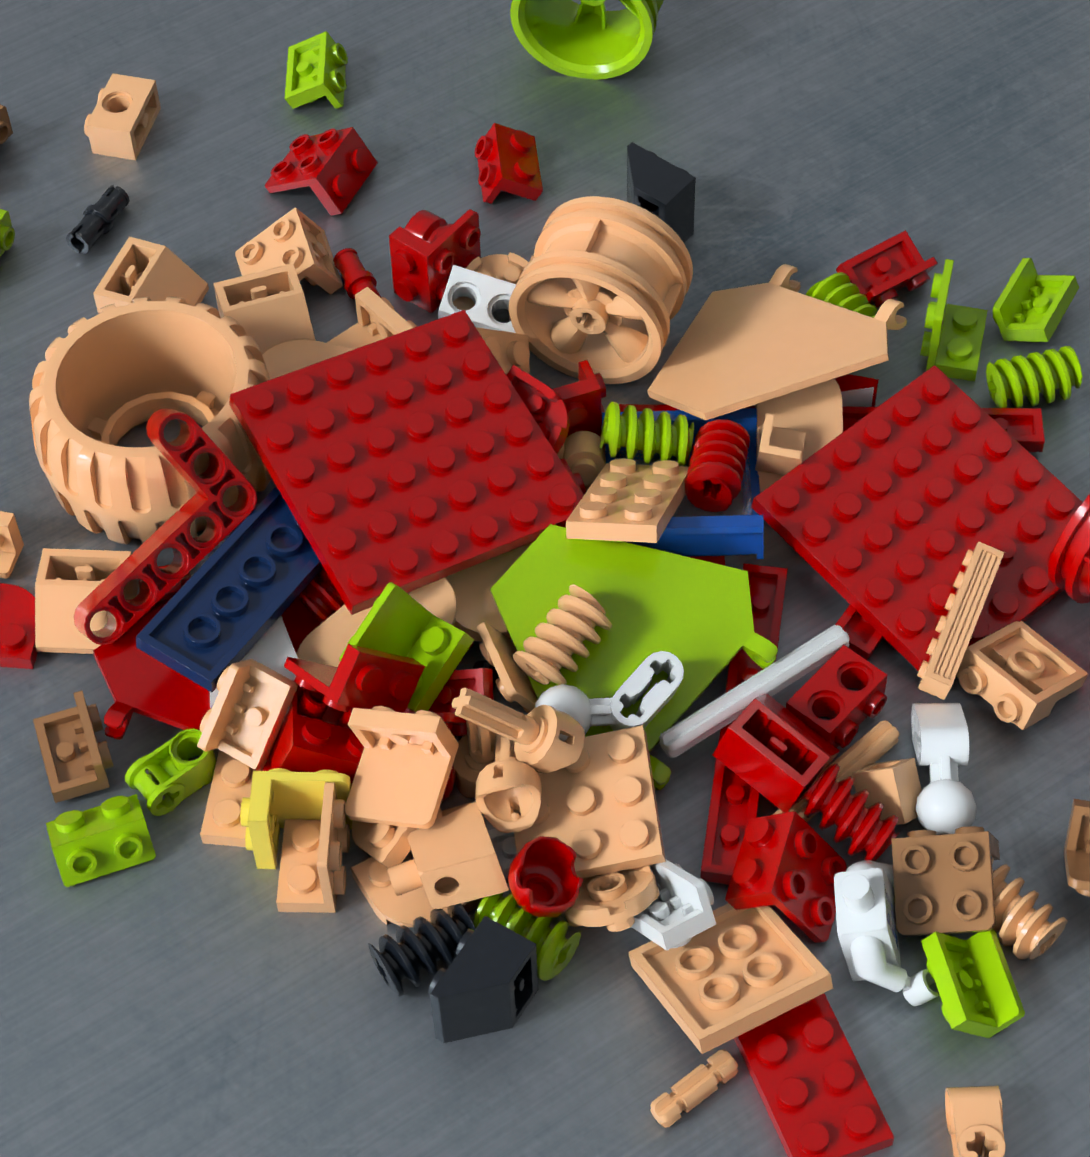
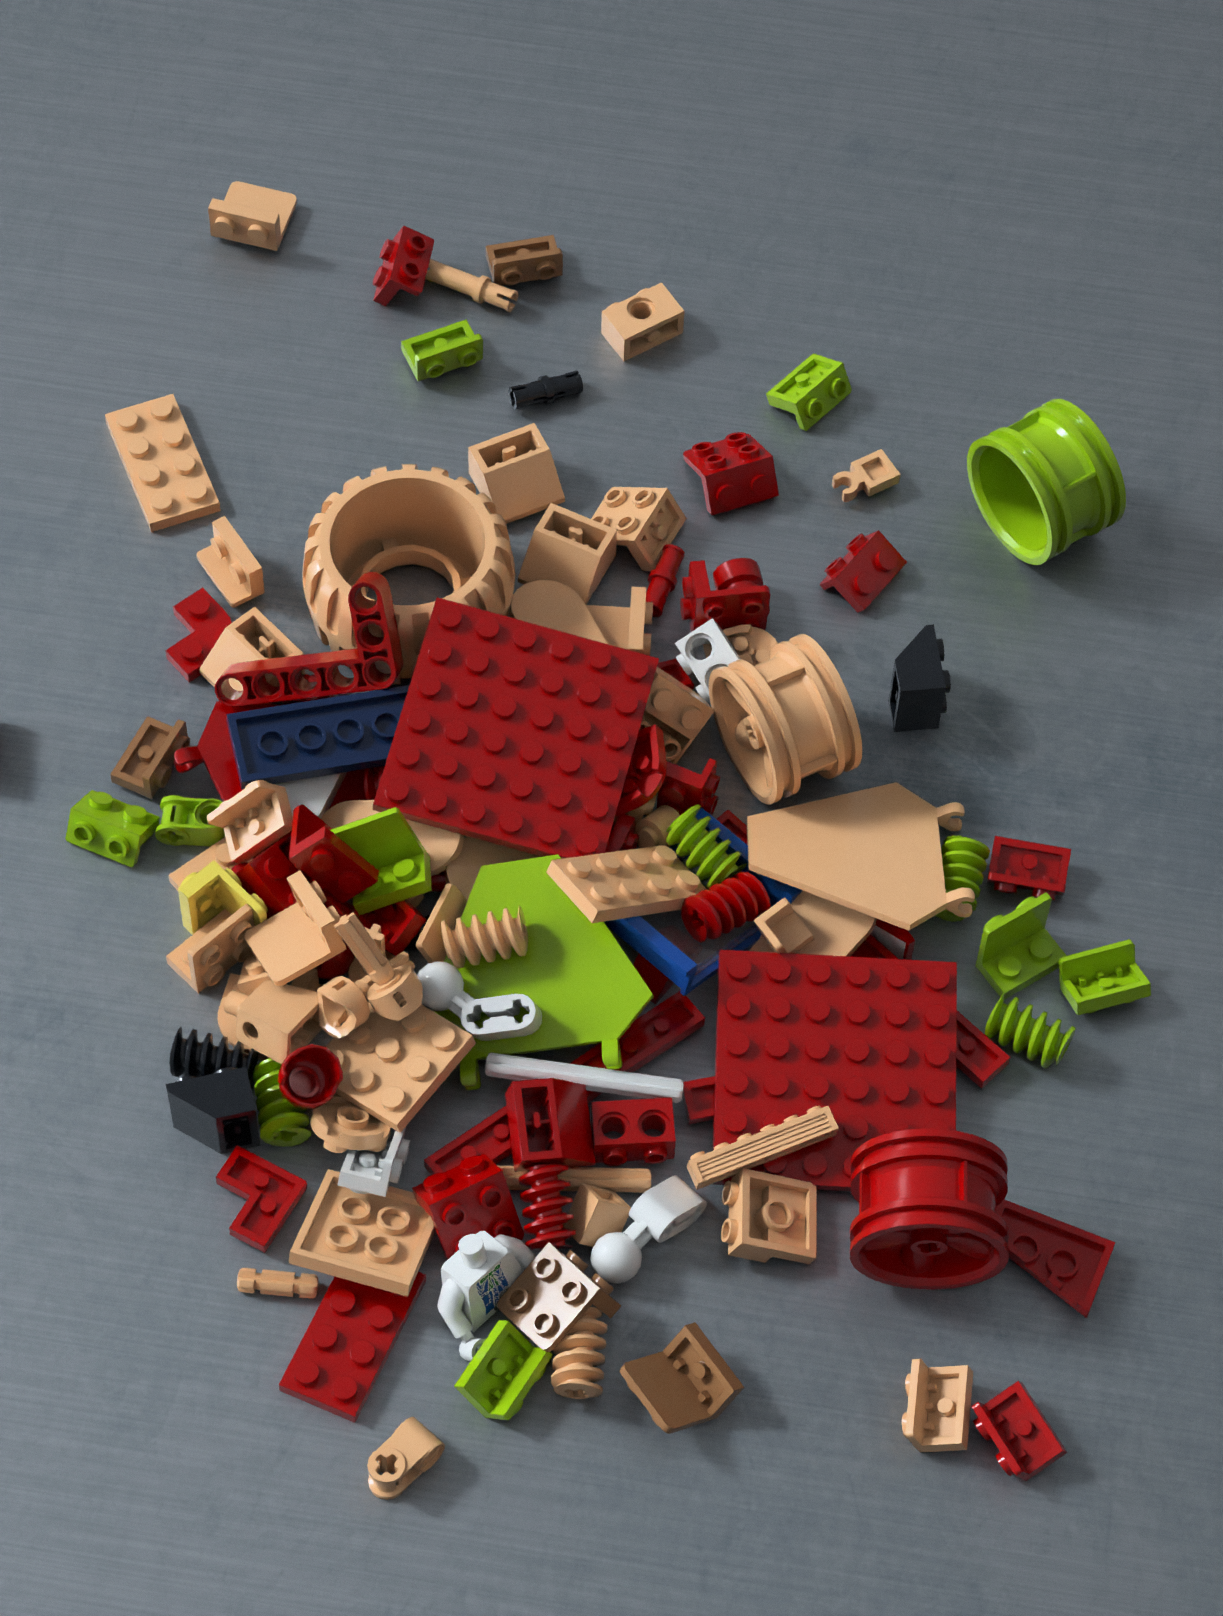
camera: 40 degrees right, 5 degrees up
none -> red plate [216,1145,307,1253]
none -> light nougat plate [832,449,901,502]

